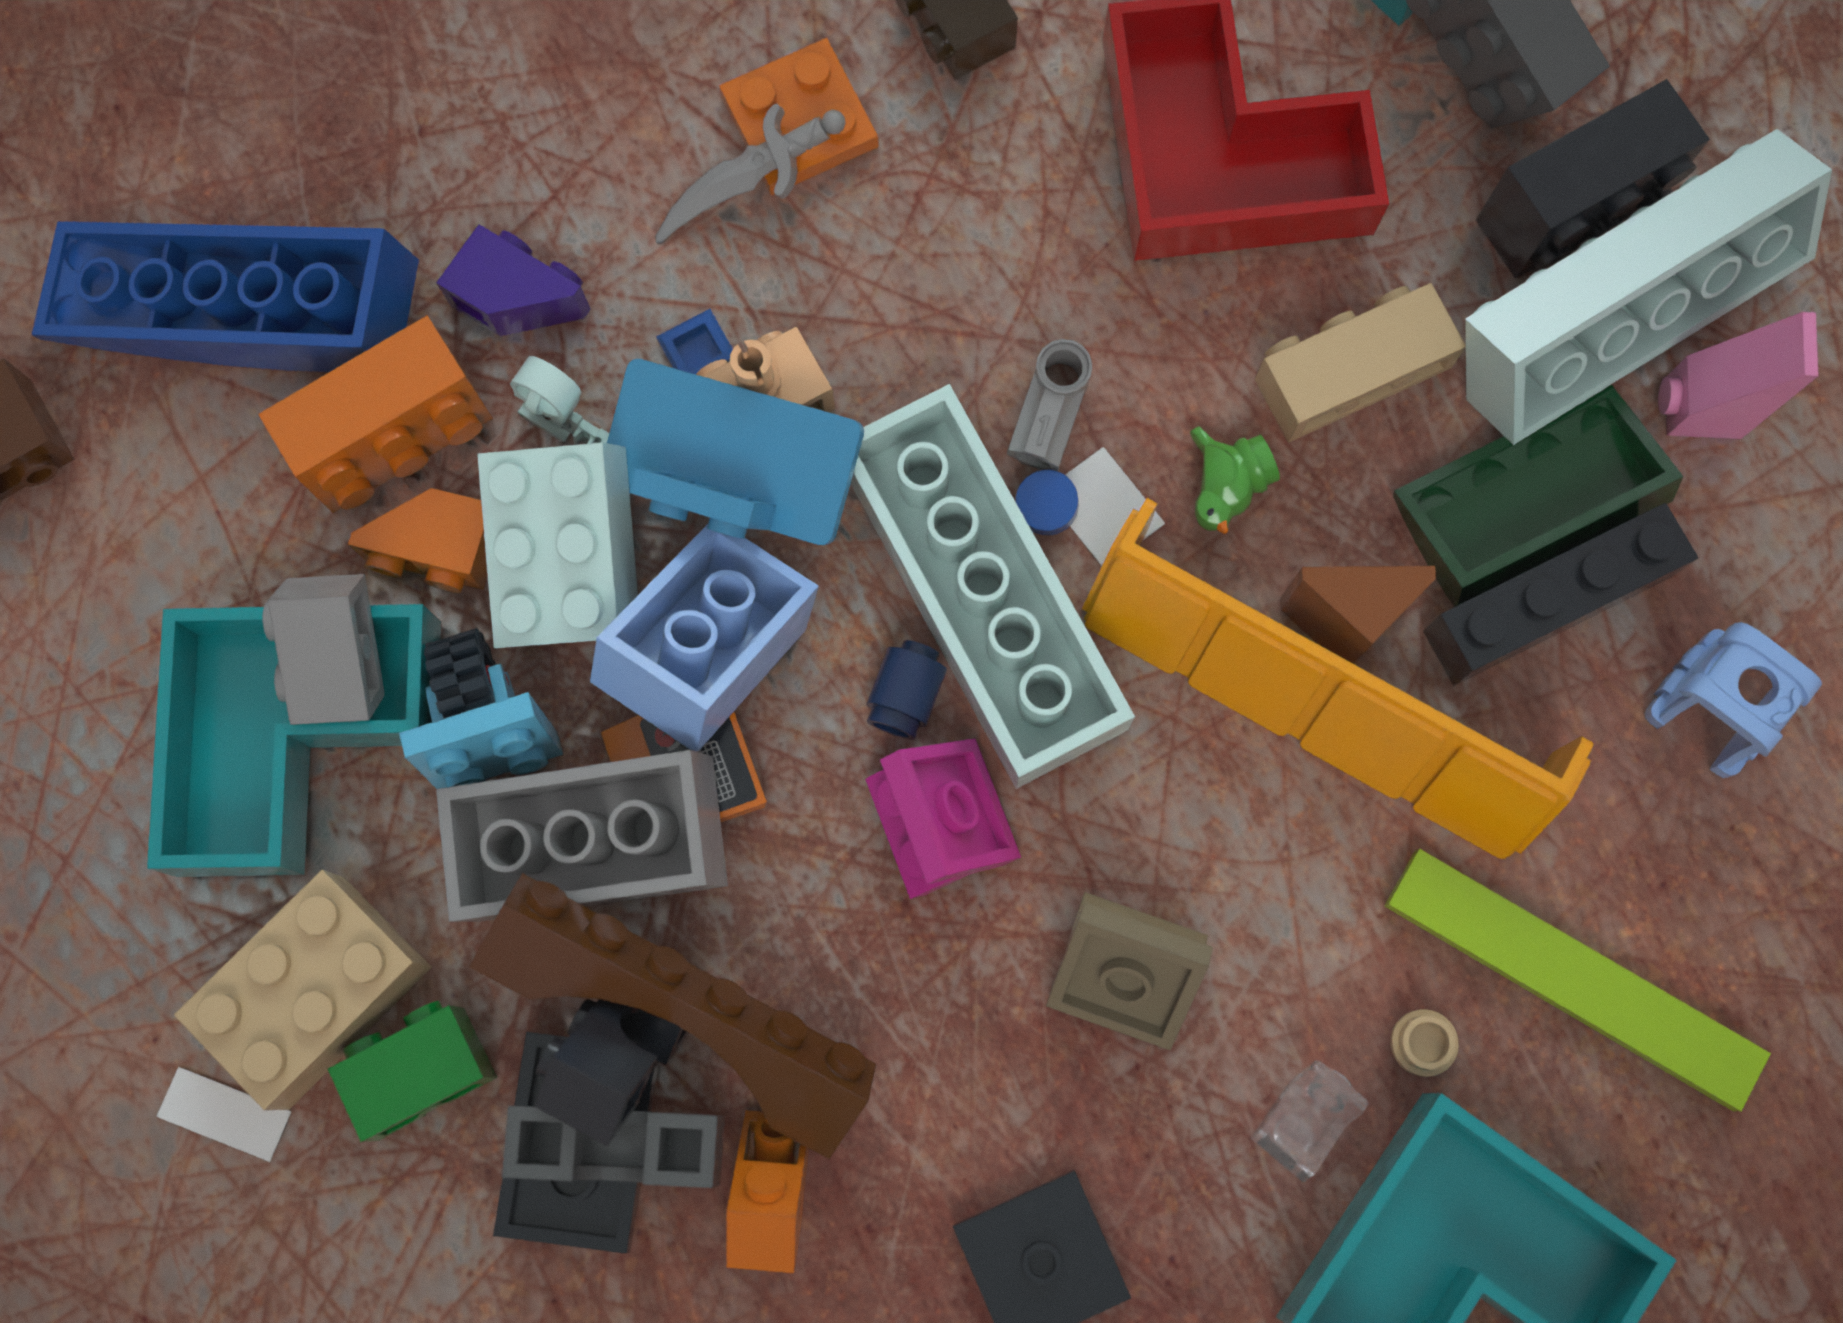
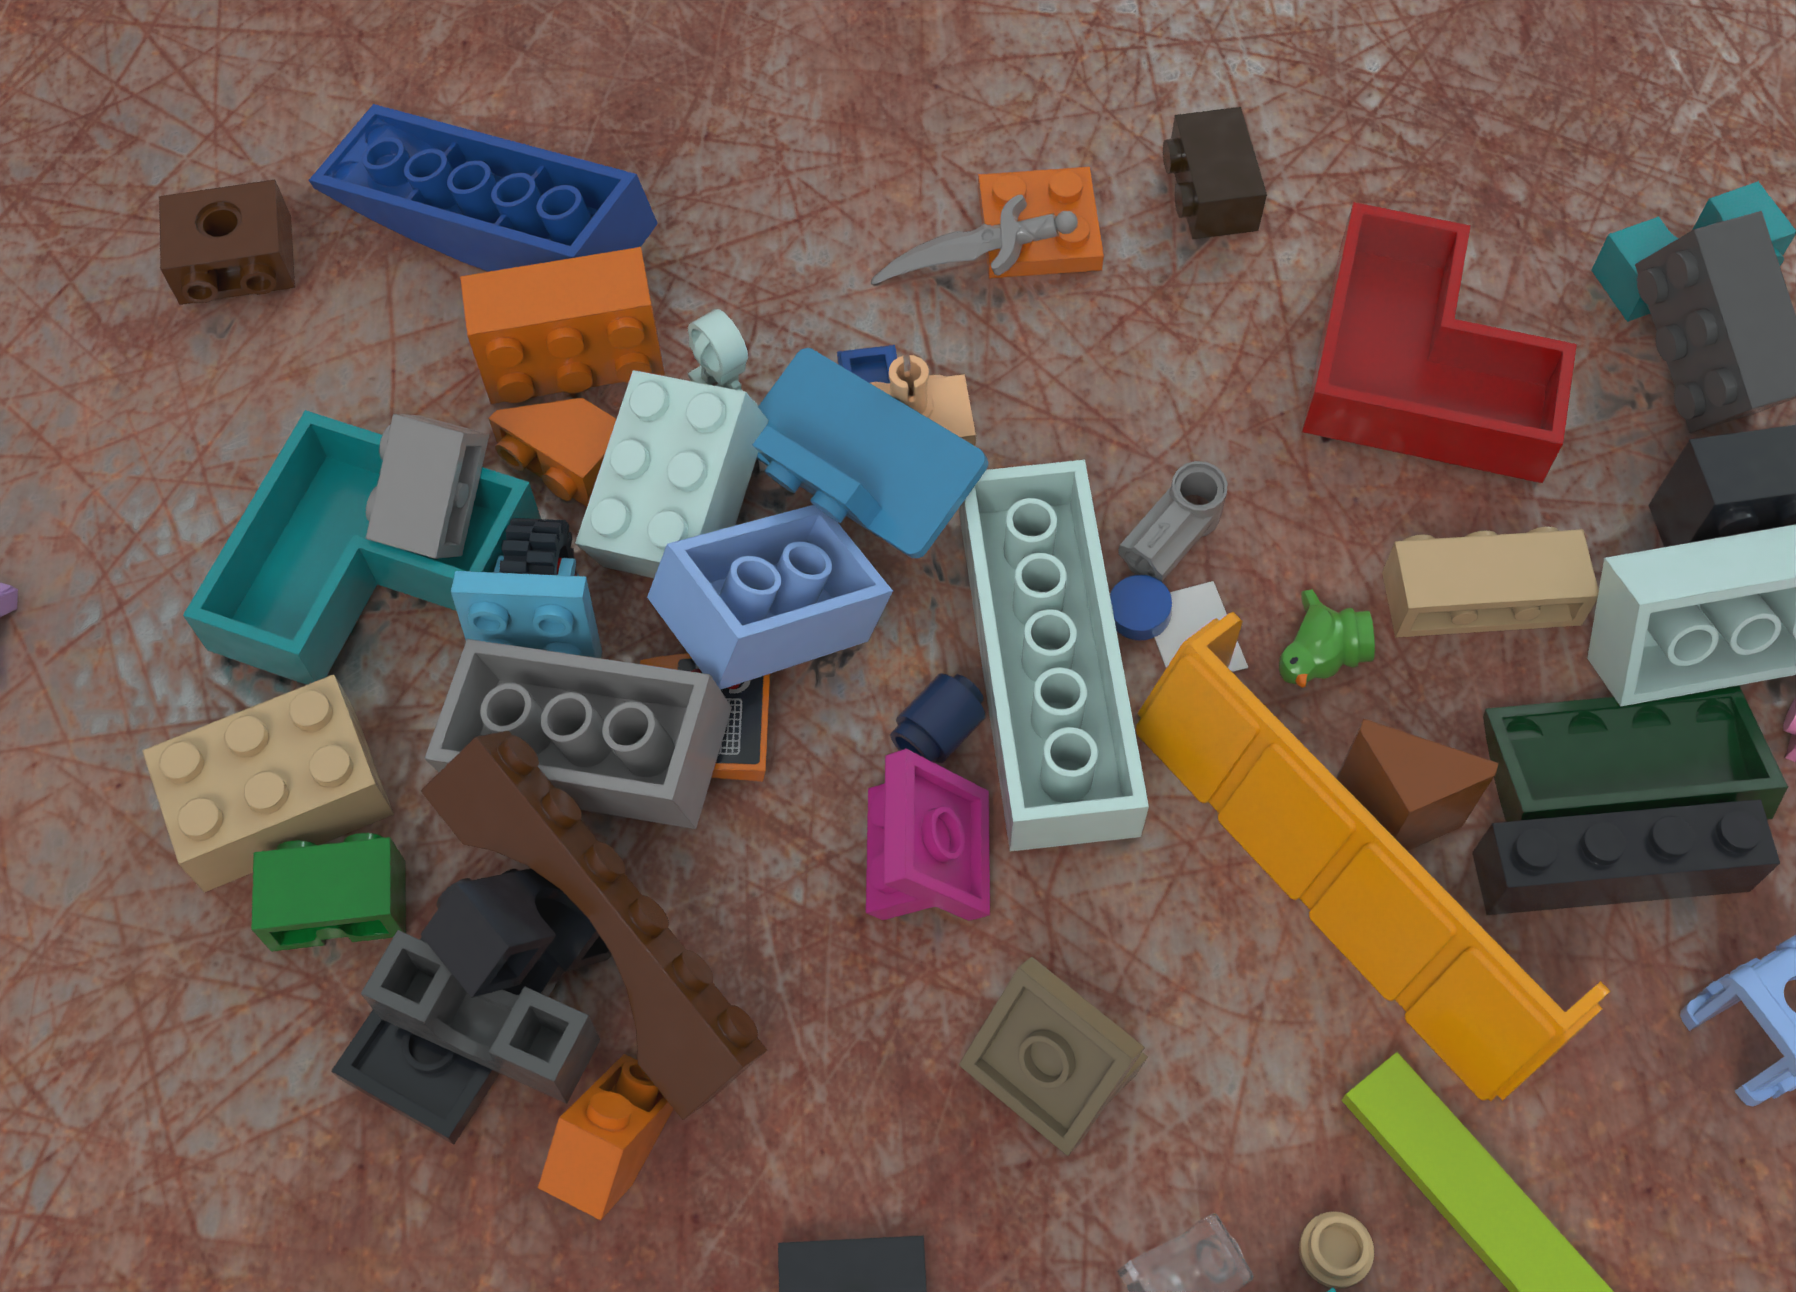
camera: 20 degrees right, 15 degrees down
white sticker [156,1067,291,1162] -> none
dark purple slope [436,224,591,336] -> none

